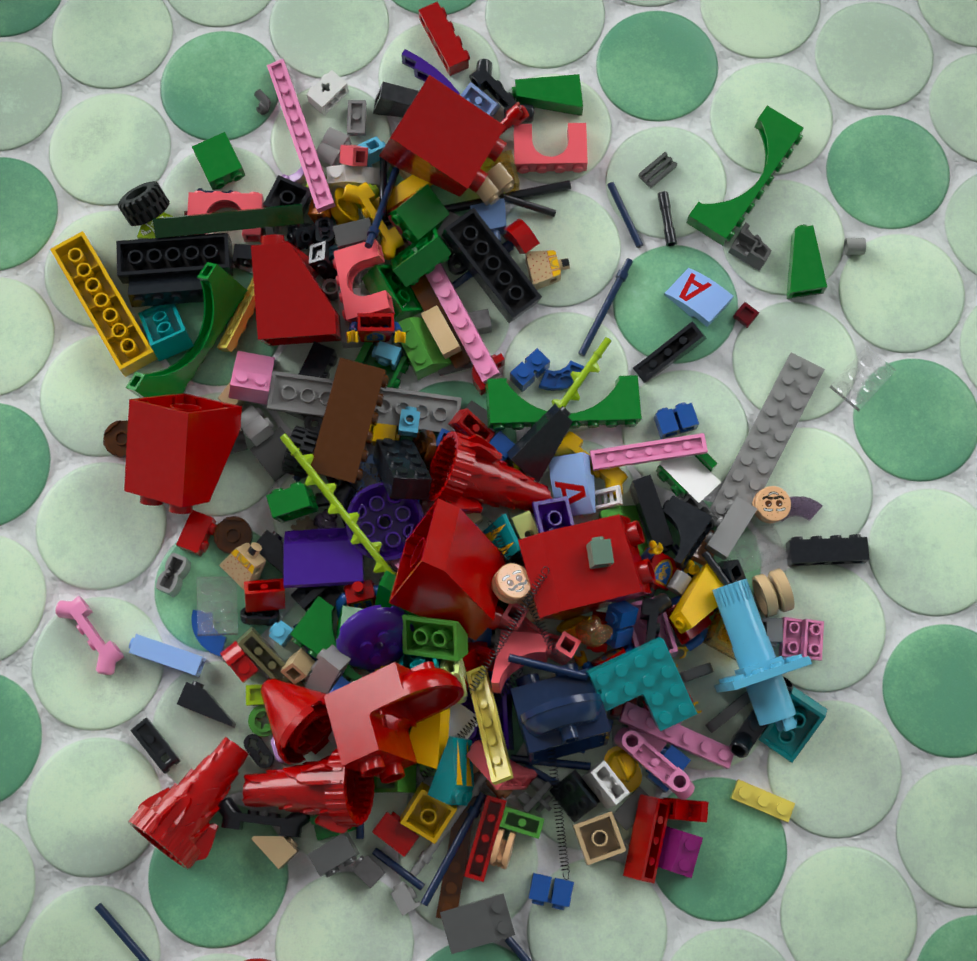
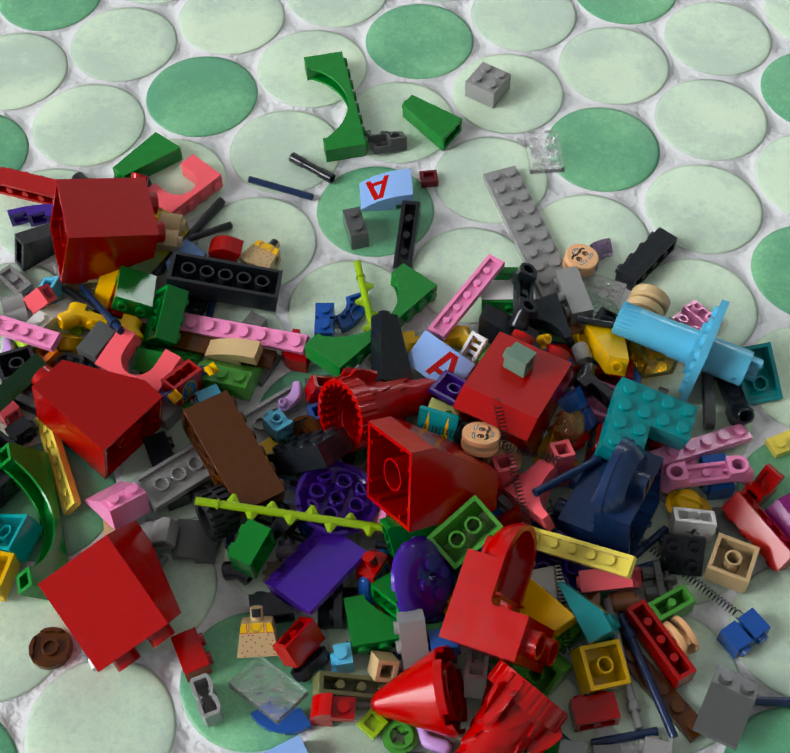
camera: 45 degrees left, 20 degrees down
reddish brown tile [214,516,253,555] -> none
dark blue bar [578,258,633,356] -> none
dark grey tile [638,152,677,189] -> none
blue piece [654,402,699,439] -> none
light grey beam [844,238,866,255] -> none
none -> lavender arm [277,381,302,412]
none -> dark grey brick [342,206,369,250]
none -> light grey brick [465,62,511,108]
none -> black plate [509,262,537,332]

